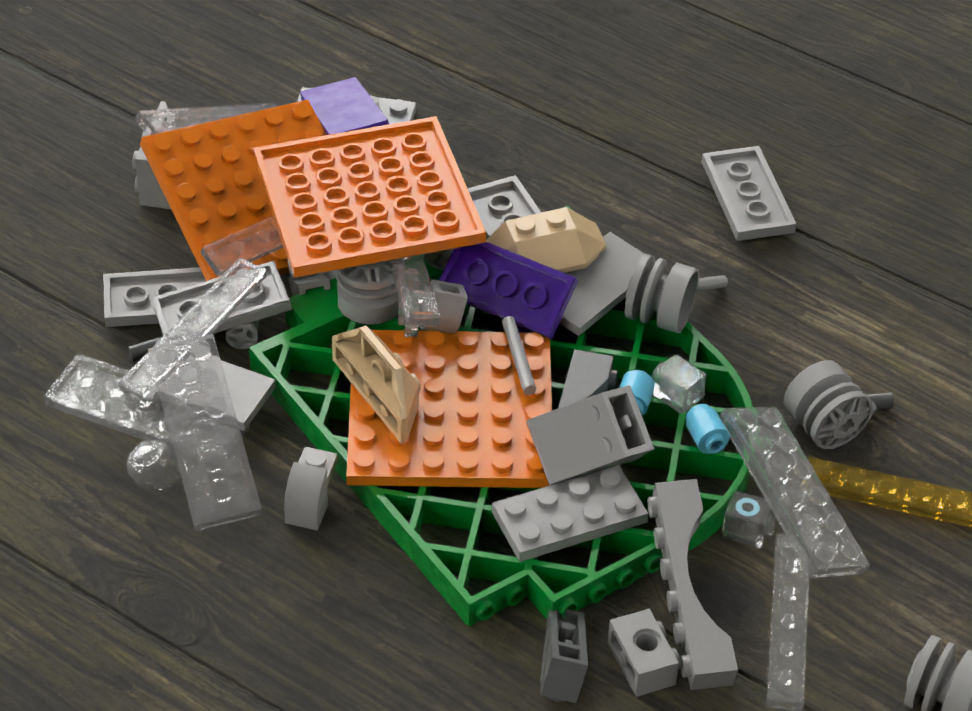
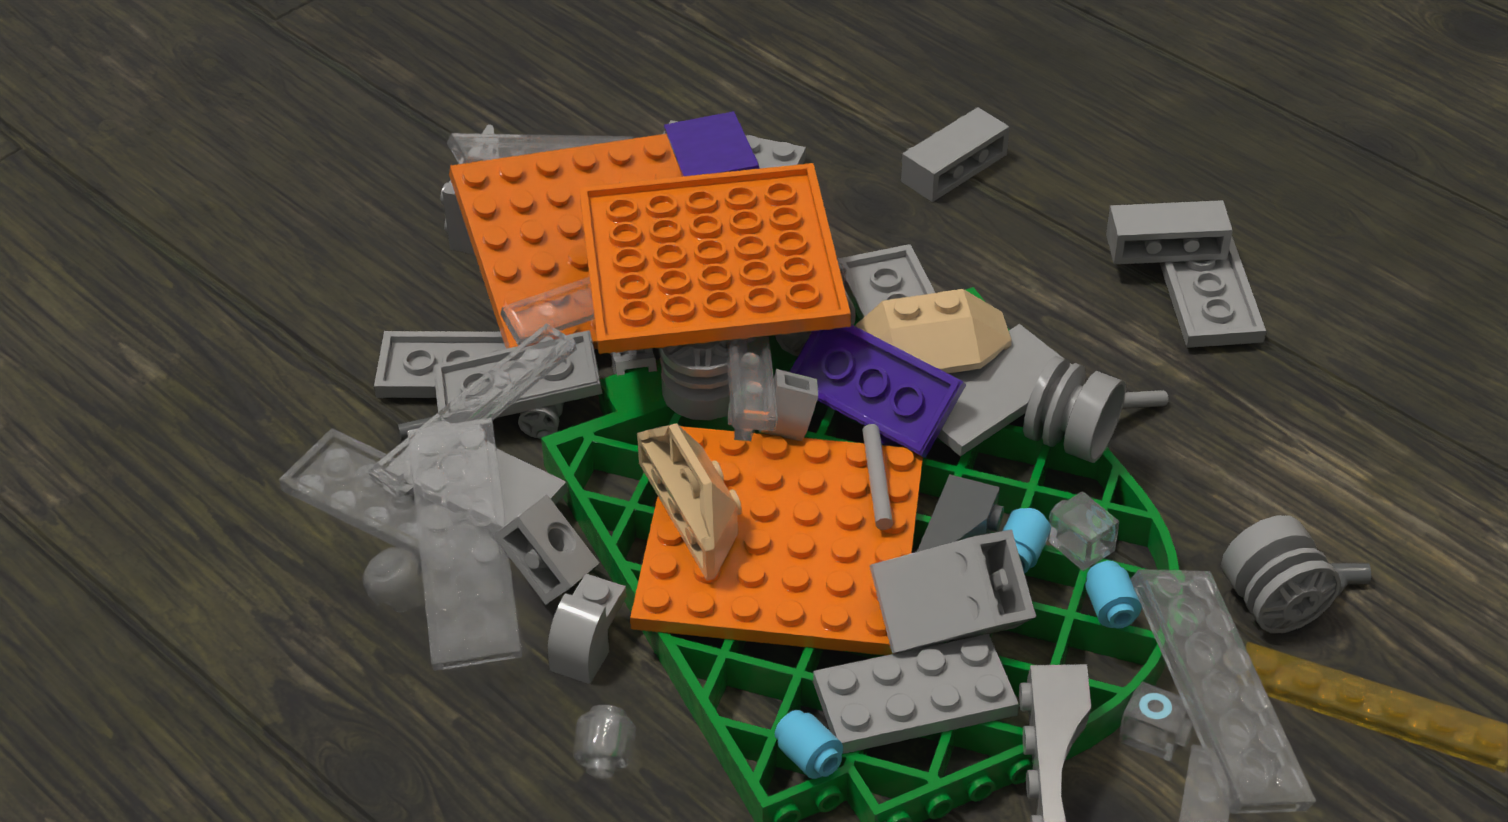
camera: 10 degrees right, 0 degrees up
none -> light grey brick [493,494,599,605]
none -> clear head [573,705,636,778]
none -> medium azure brick [775,710,843,779]
none -> light grey brick [901,107,1009,202]
none -> light grey brick [1106,200,1233,264]

